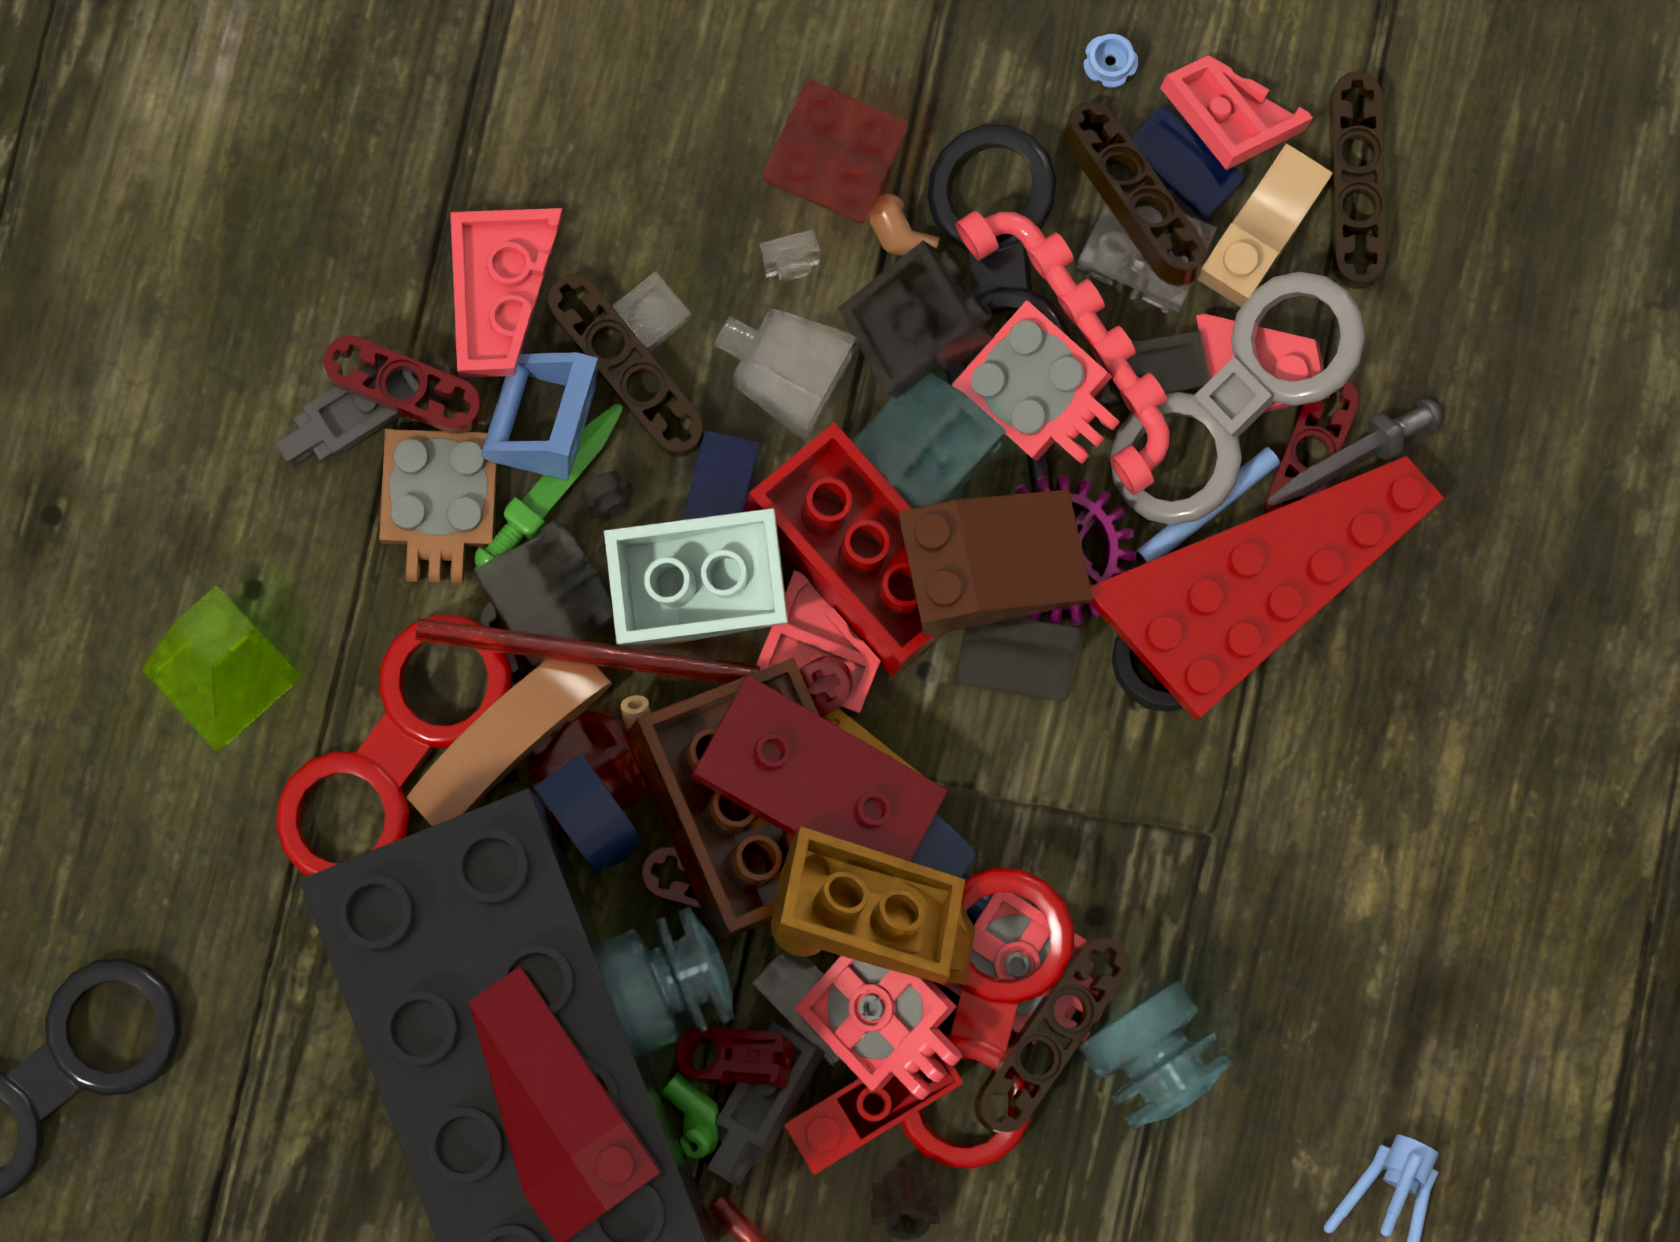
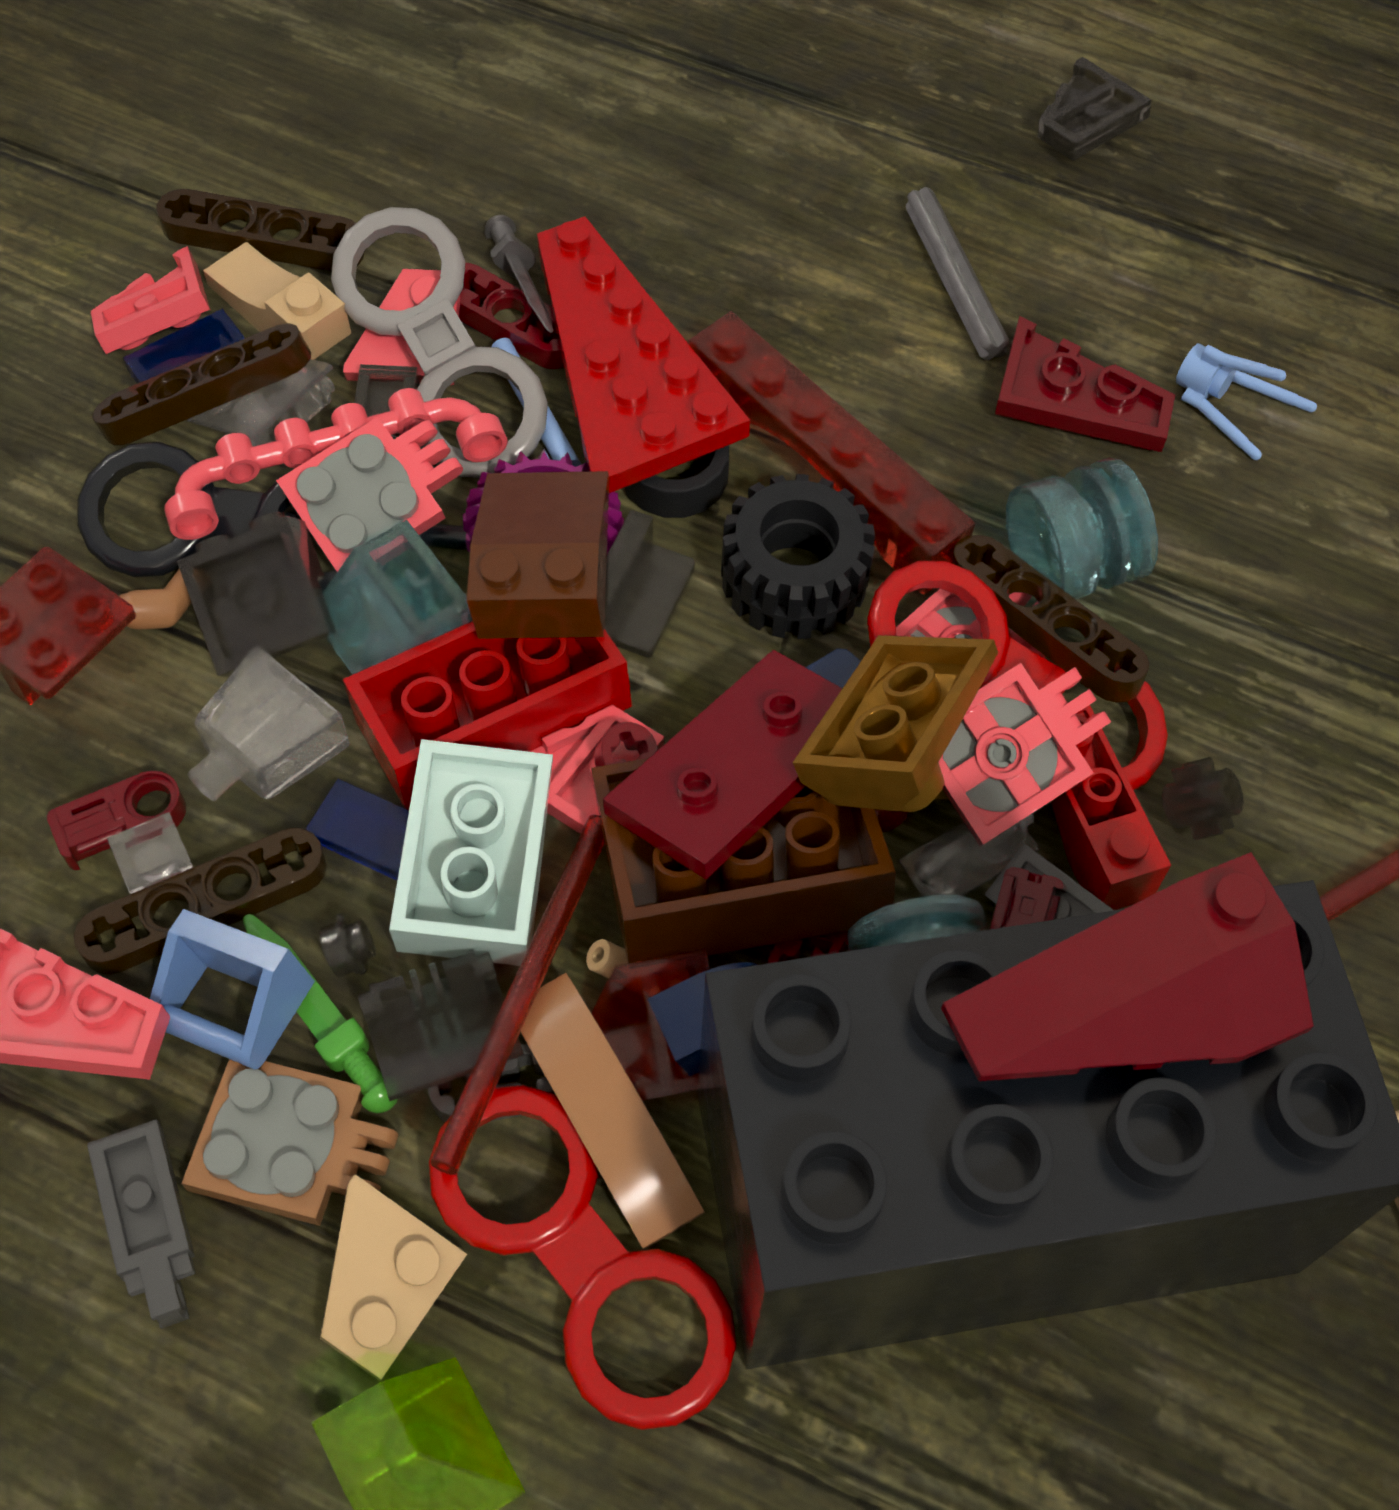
camera: 80 degrees left, 20 degrees down
dark red beam [324,336,482,434] -> none
clear plate [759,229,820,281] -> none
light blue plate [1083,34,1138,88] -> none
none -> dark red piece [47,771,186,870]
none -> tan wing [320,1174,467,1381]
none -> clear red arch [689,311,975,595]
none -> black tyre [721,474,875,639]
none -> flat silver axle [906,187,1009,361]
none -> dark red wing [995,316,1175,452]

